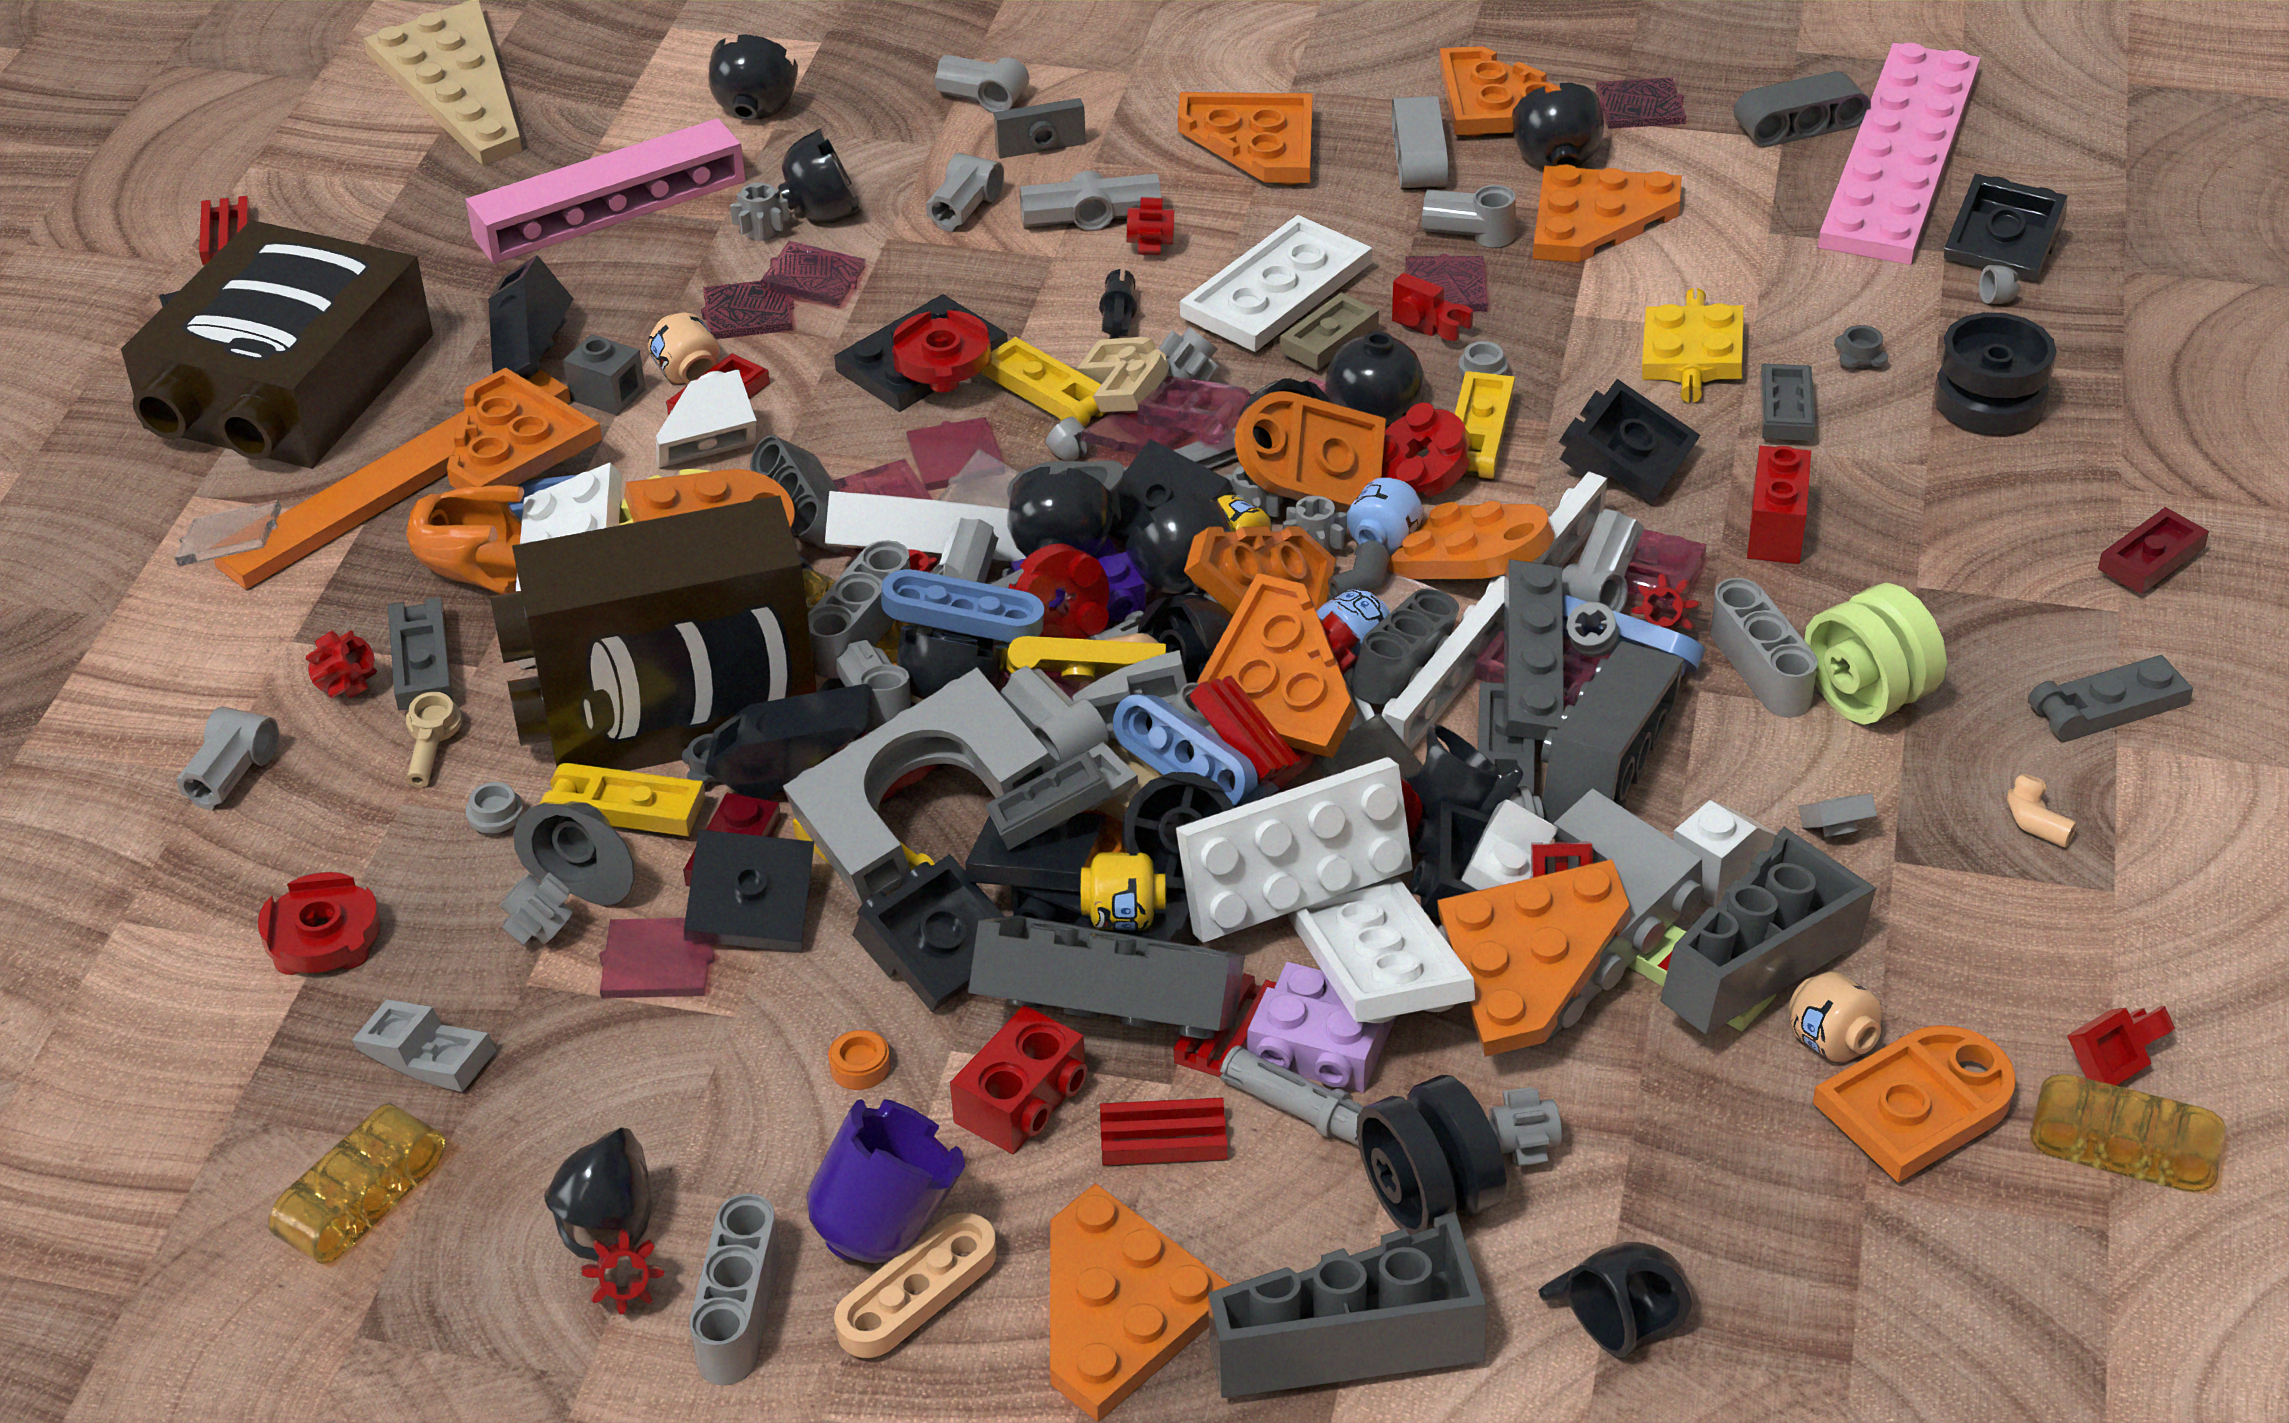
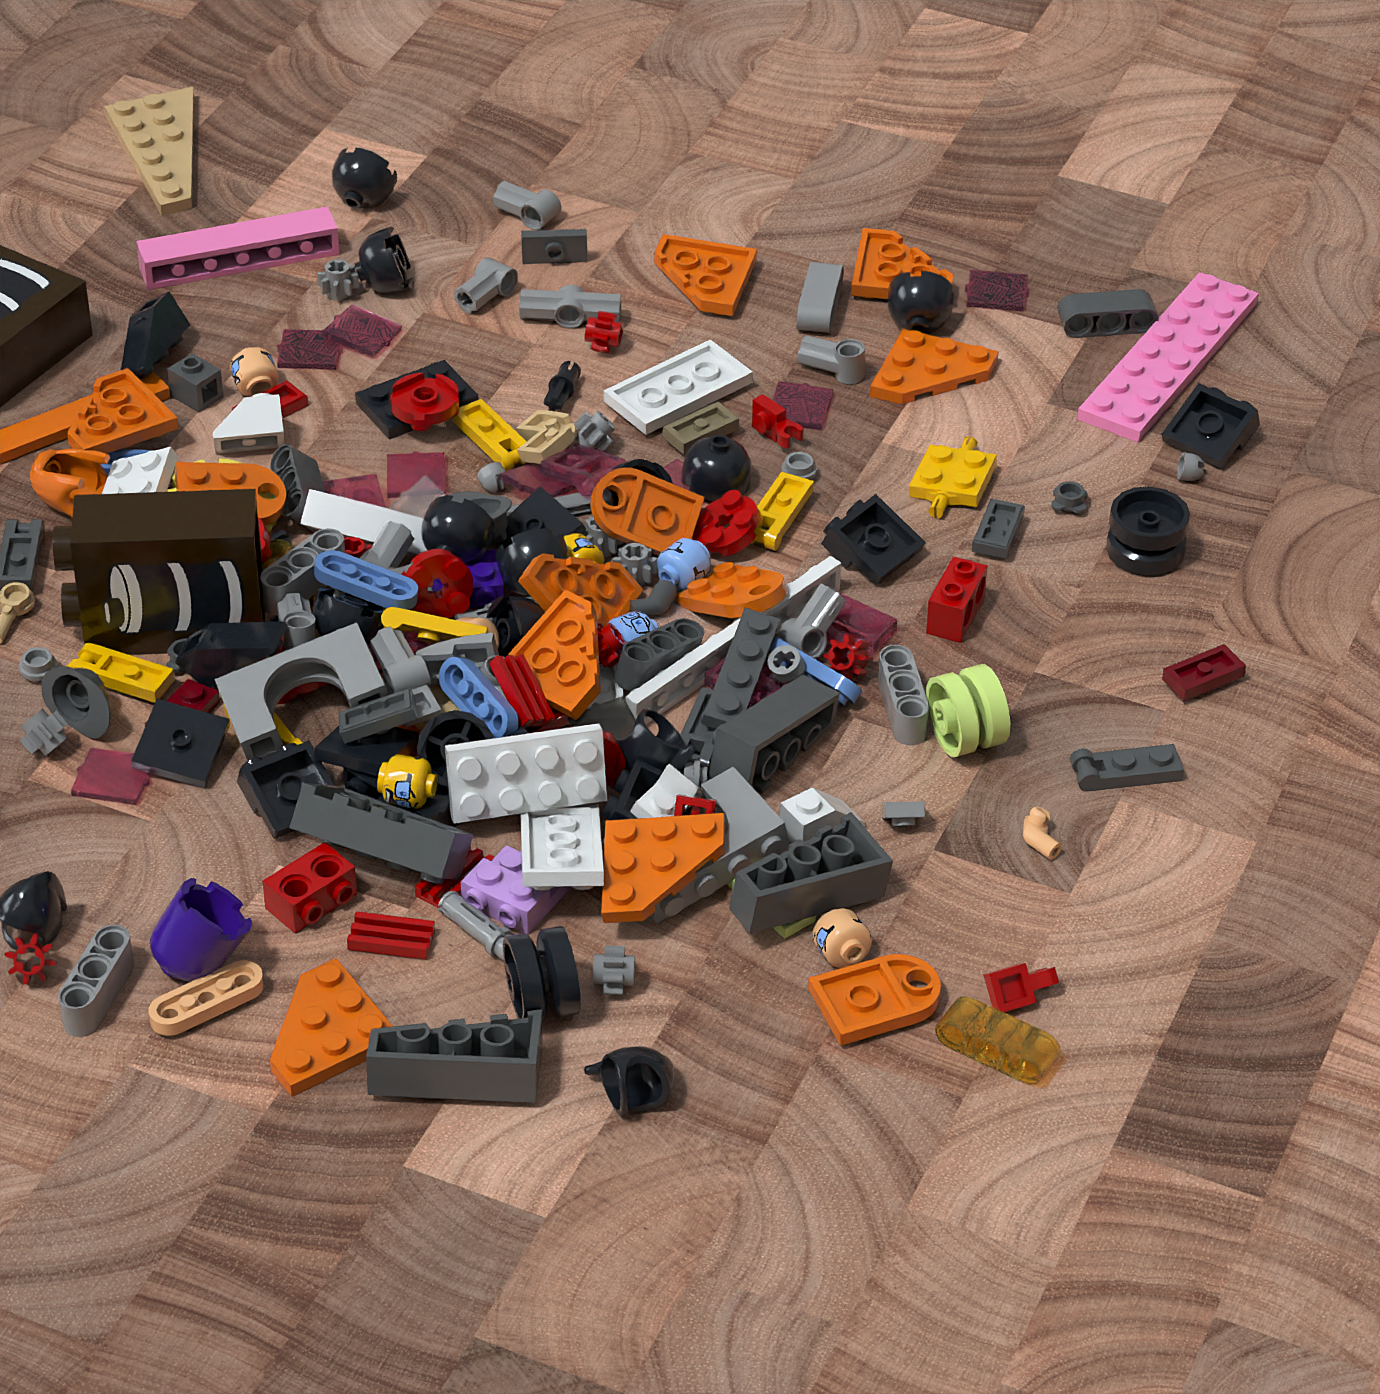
camera: 10 degrees right, 0 degrees up
orange tile [828,1030,891,1090] -> none

